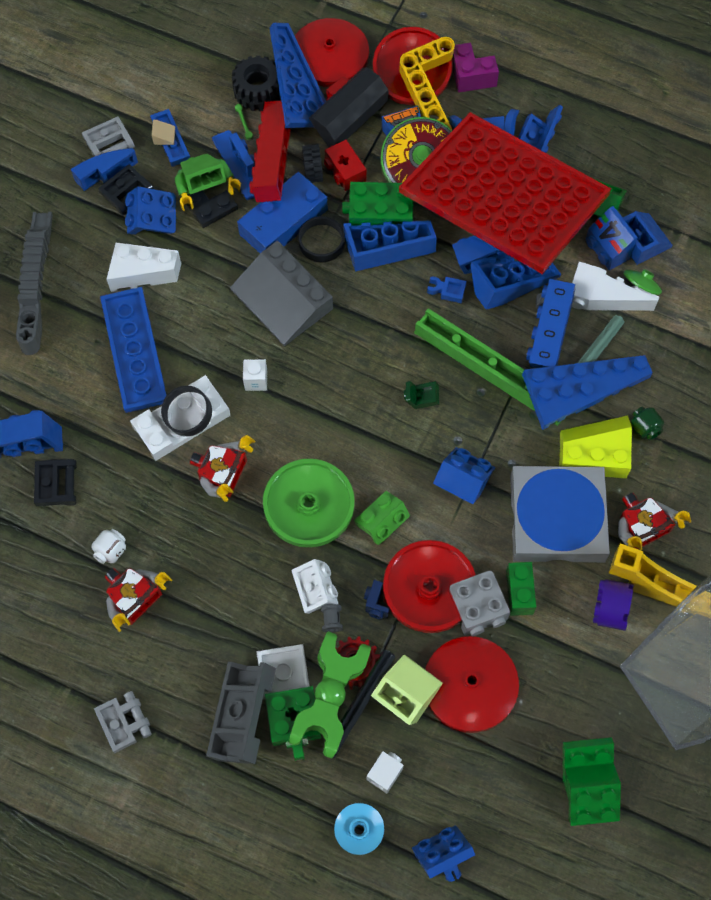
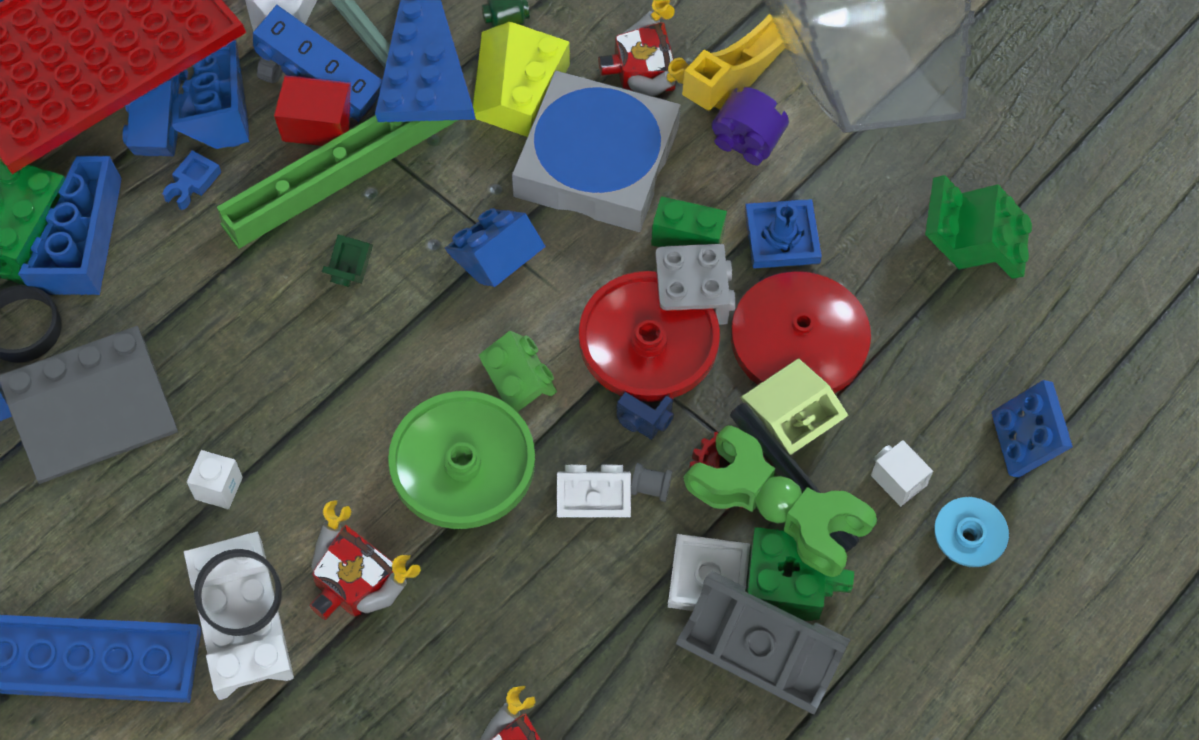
camera: 75 degrees left, 5 degrees down
none -> red slope [274,75,351,146]
none -> blue plate [745,199,822,268]

